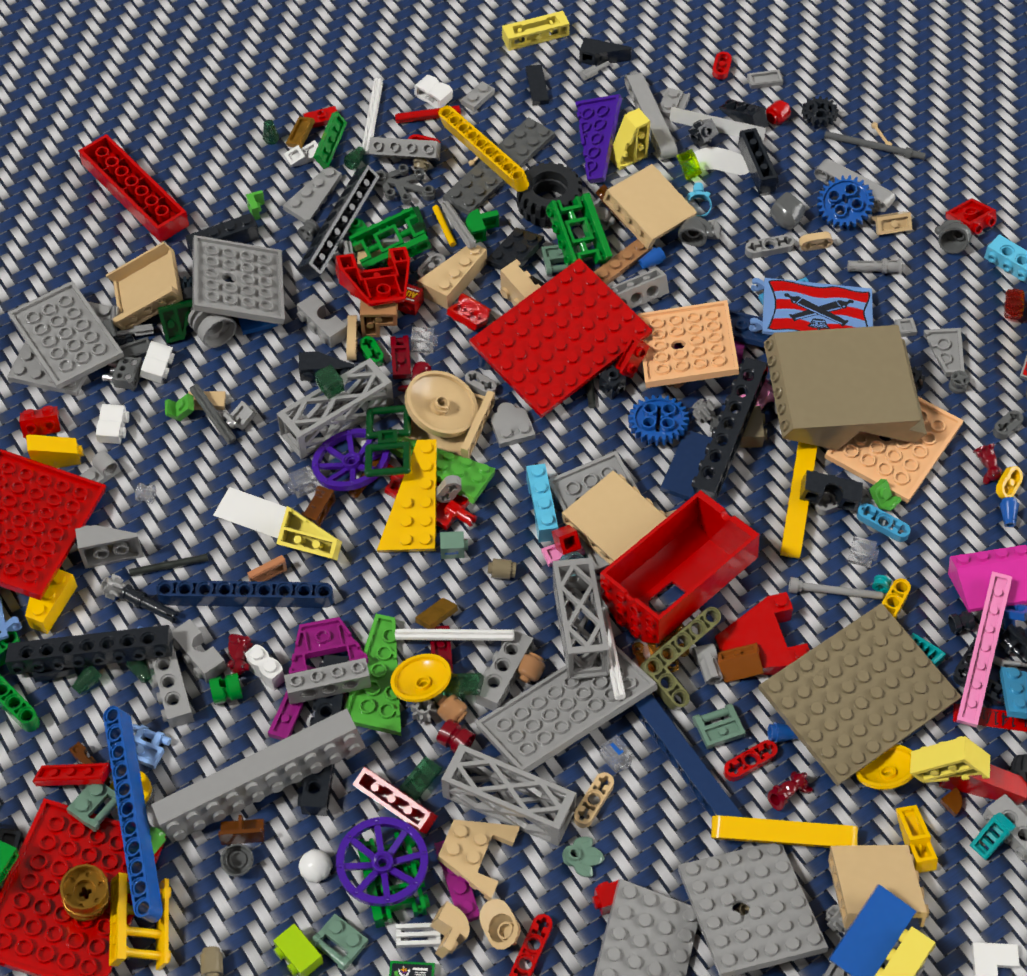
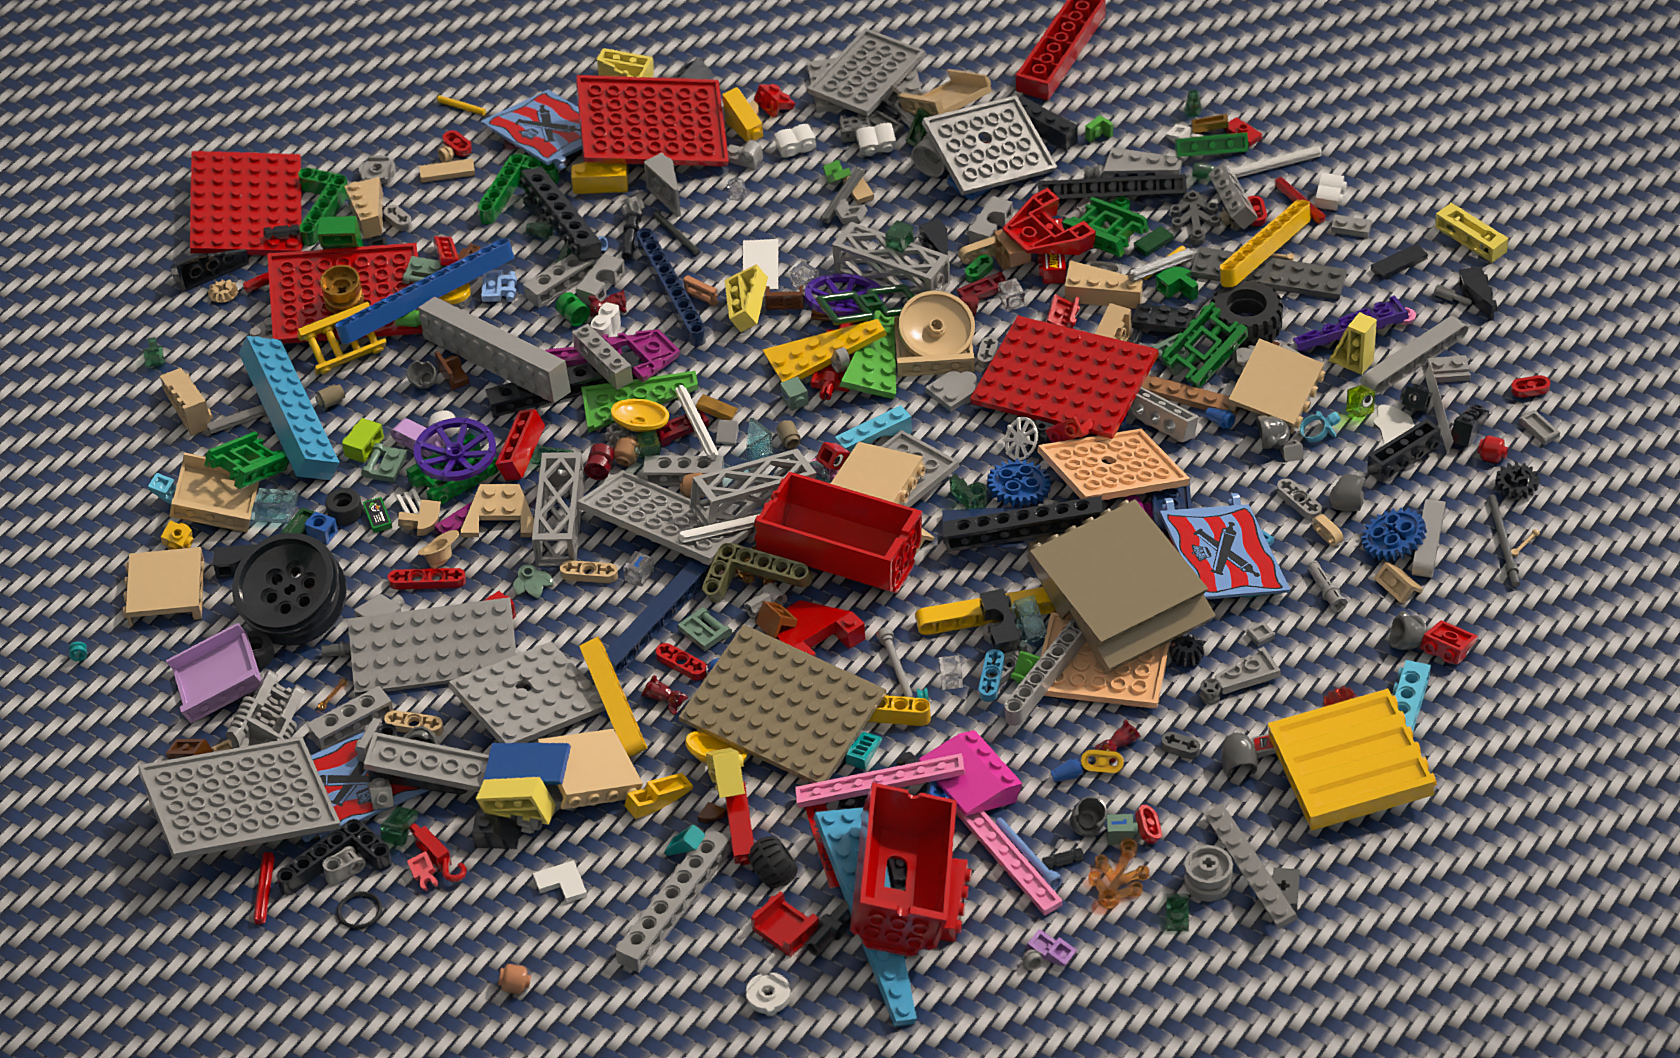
camera: 70 degrees right, 10 degrees down
none -> lavender beam [390,418,445,457]
none -> light grey slope [716,420,739,445]
none -> clear light blue slope [746,418,774,472]
none -> clear green plate [949,474,987,509]
none -> white wheel [1003,417,1038,461]
none -> light grey beam [1004,618,1086,726]
none -> clear light blue brick [1011,595,1047,643]

